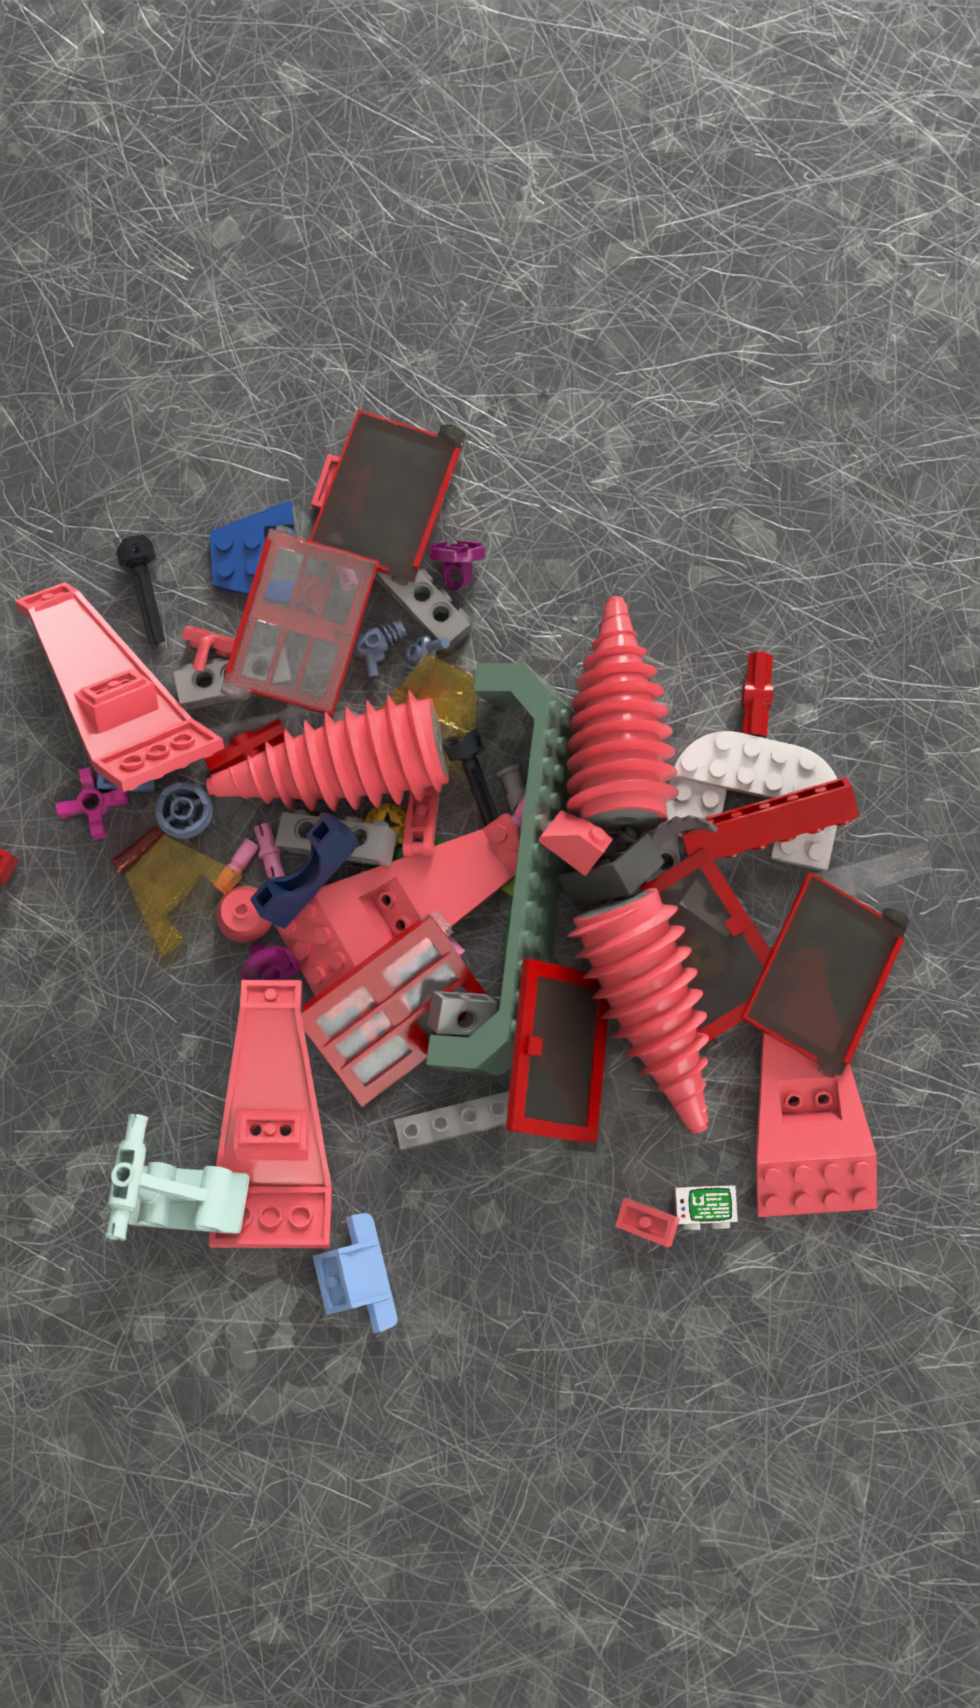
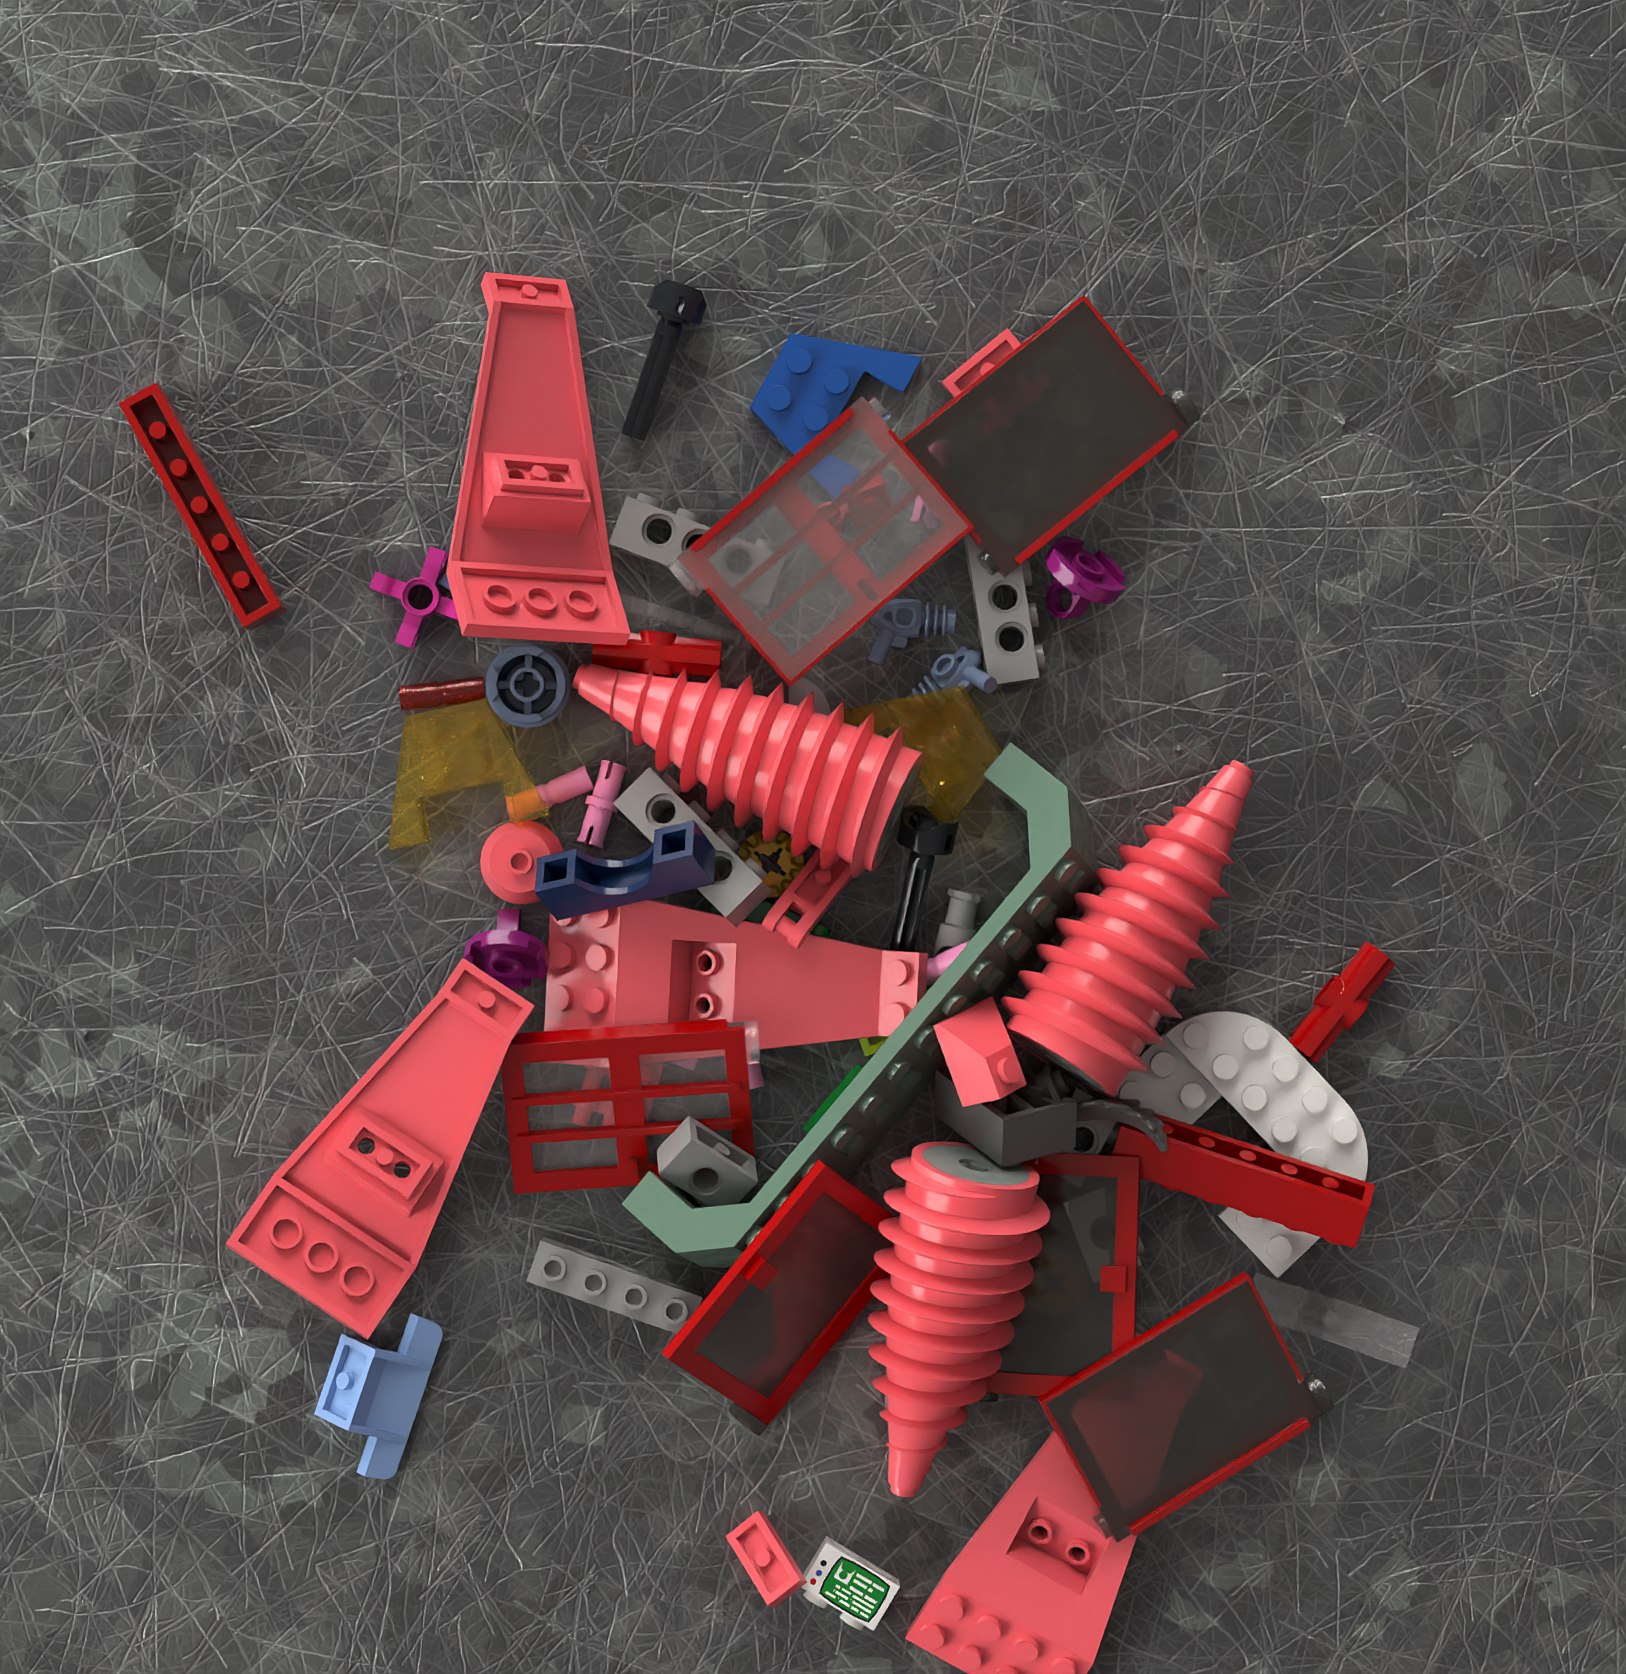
camera: 30 degrees right, 10 degrees up
light aqua plate [105,1114,250,1241] -> none
coral plate [182,626,235,671] -> none

